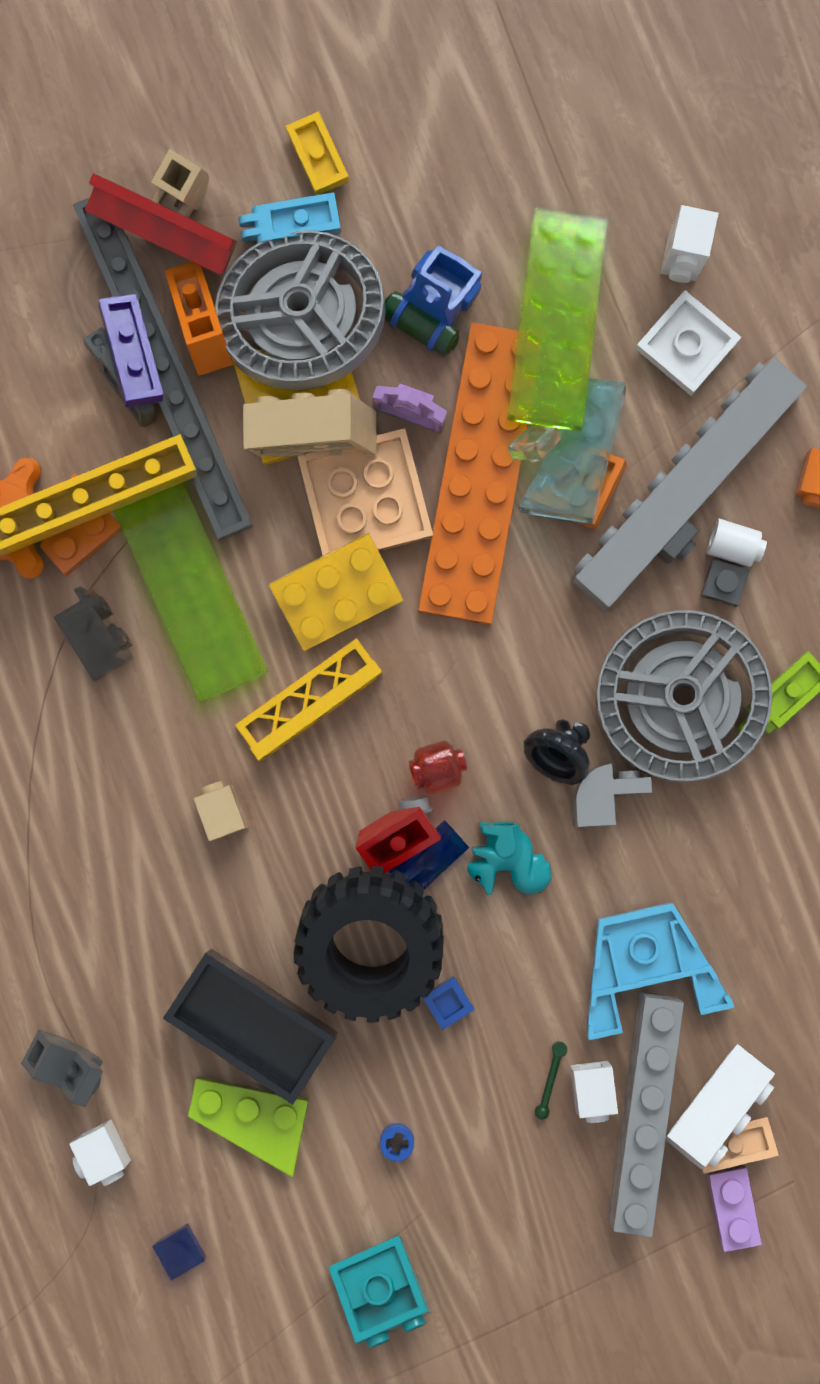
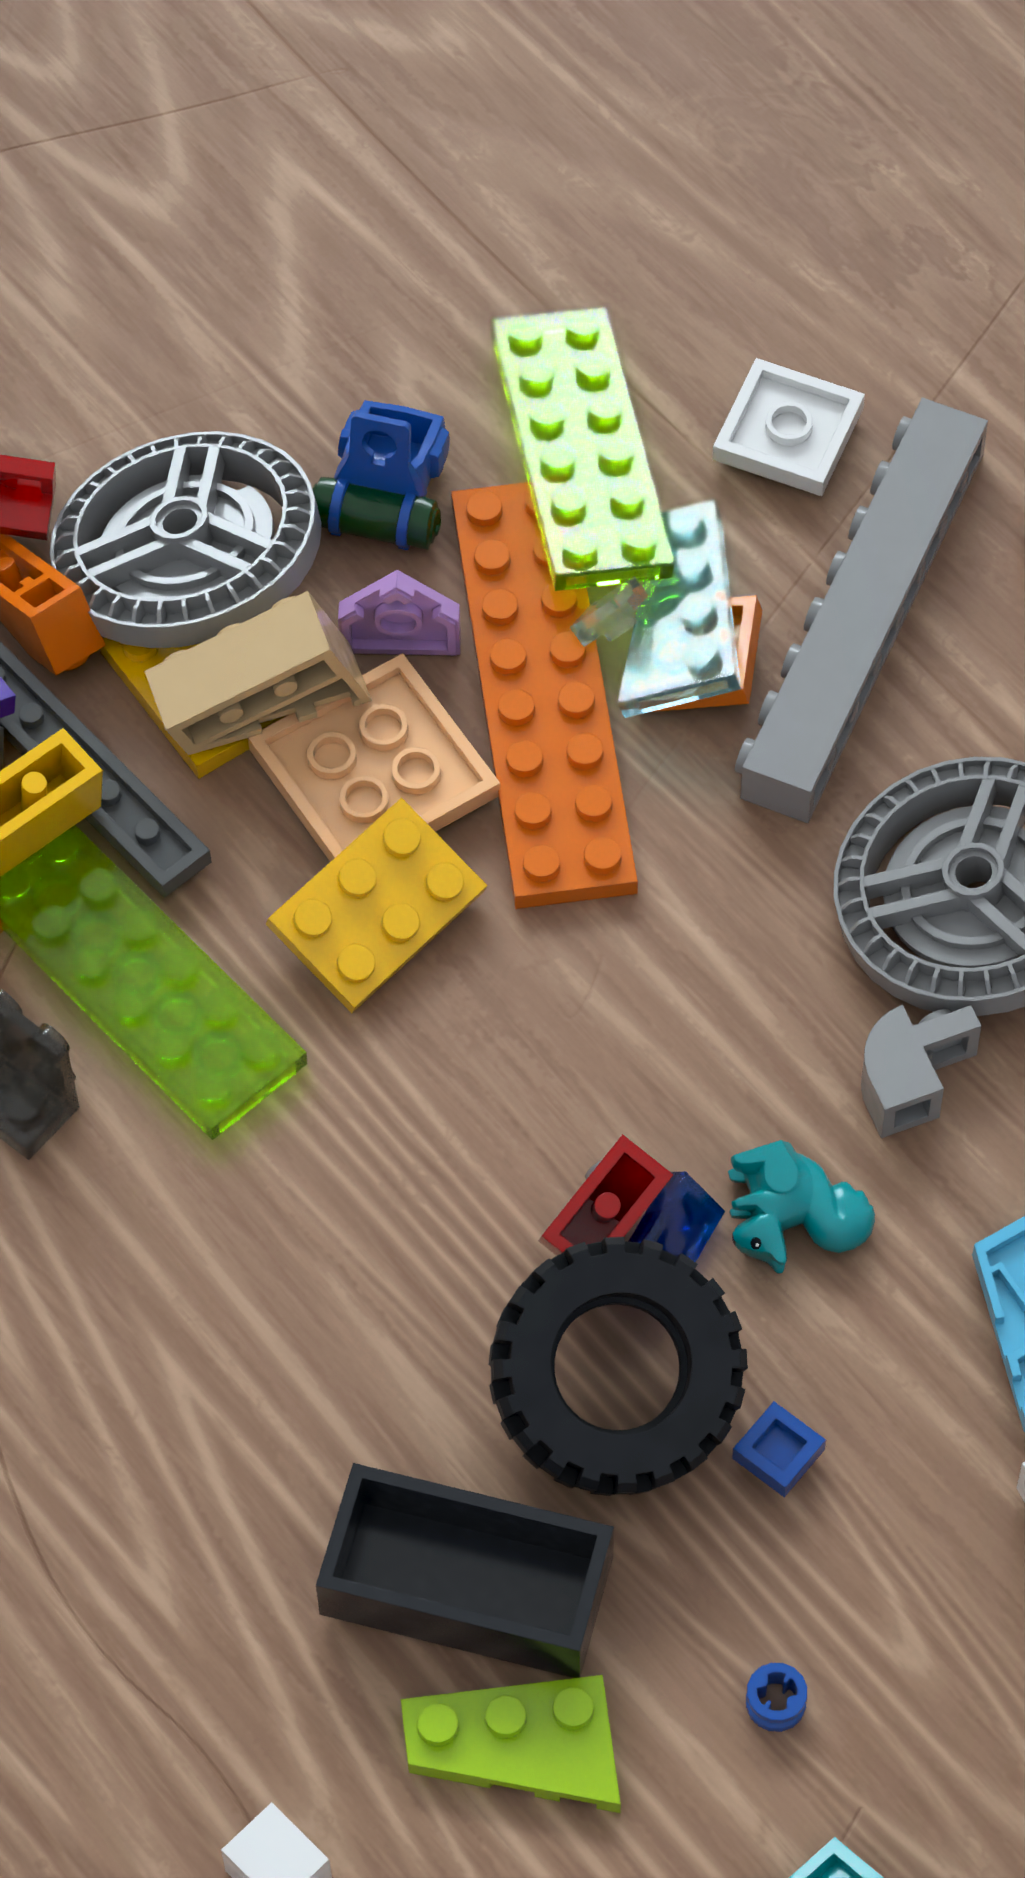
camera: 15 degrees left, 25 degrees down
dark grey brick [21,1029,103,1107] -> none
tan brick [193,781,249,841] -> none
yellow fence [235,638,383,762] -> none
medium azure hinge [238,192,341,244] -> none
yellow plate [285,111,349,196] -> none
clear red head [409,741,467,794] -> none
black hair [524,719,590,785] -> none
dark green hinge [535,1041,567,1120] -> none
dark grey plate [657,521,699,564] -> none
white brick [660,205,718,283] -> none
dark grey plate [701,559,749,607] -> none
white brick [706,518,767,567] -> none

